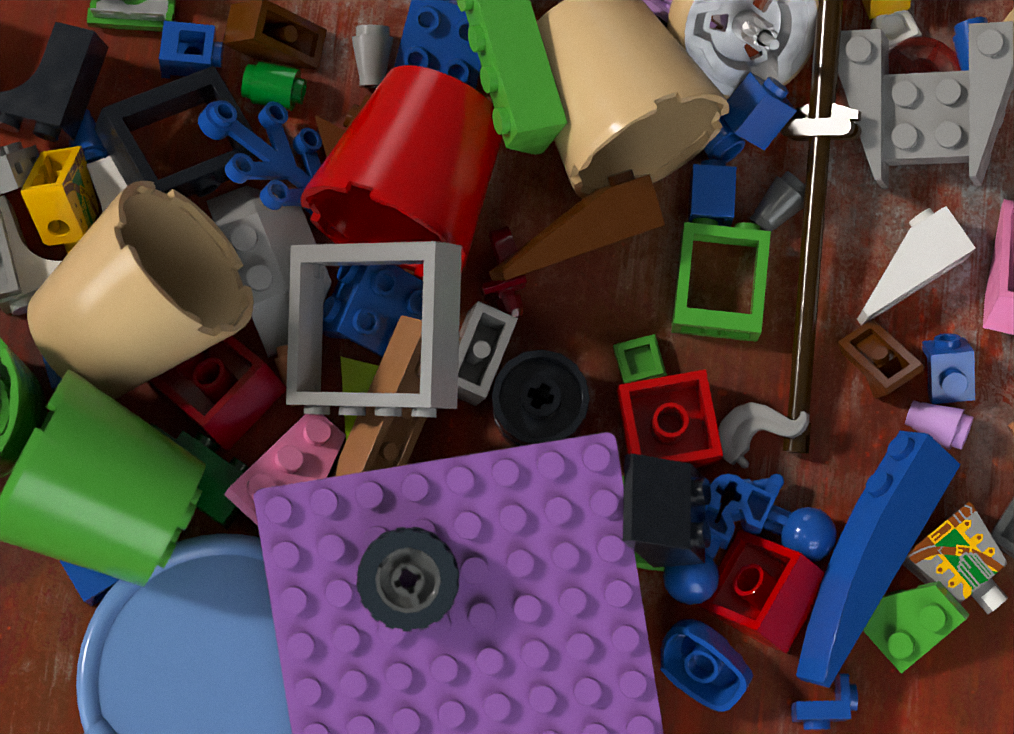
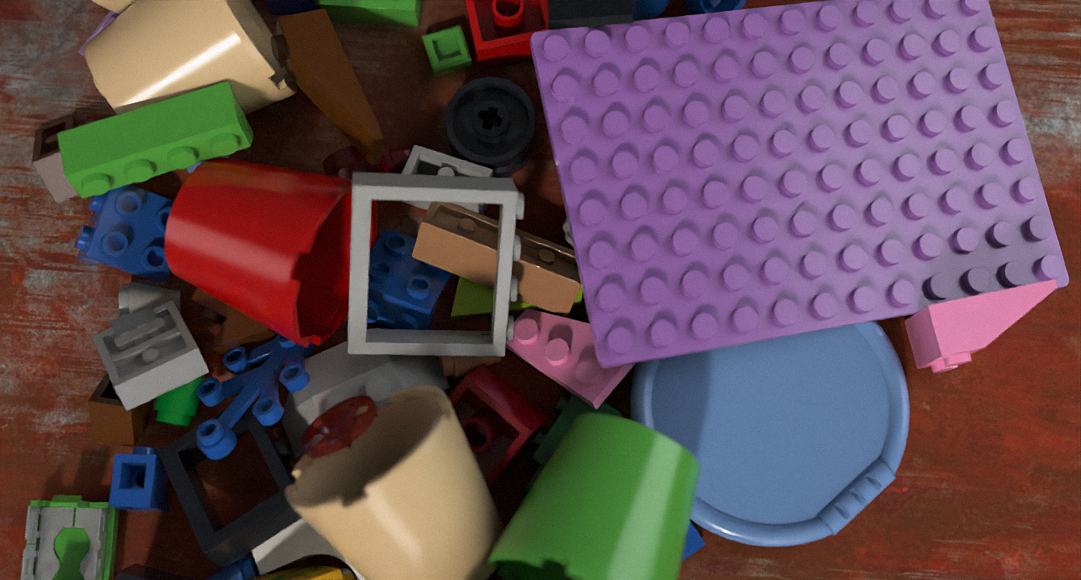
camera: 90 degrees left, 0 degrees up
black wheel [357,526,459,632] -> none
none -> light grey piece [92,300,209,411]
none -> clear red wheel [300,395,379,459]

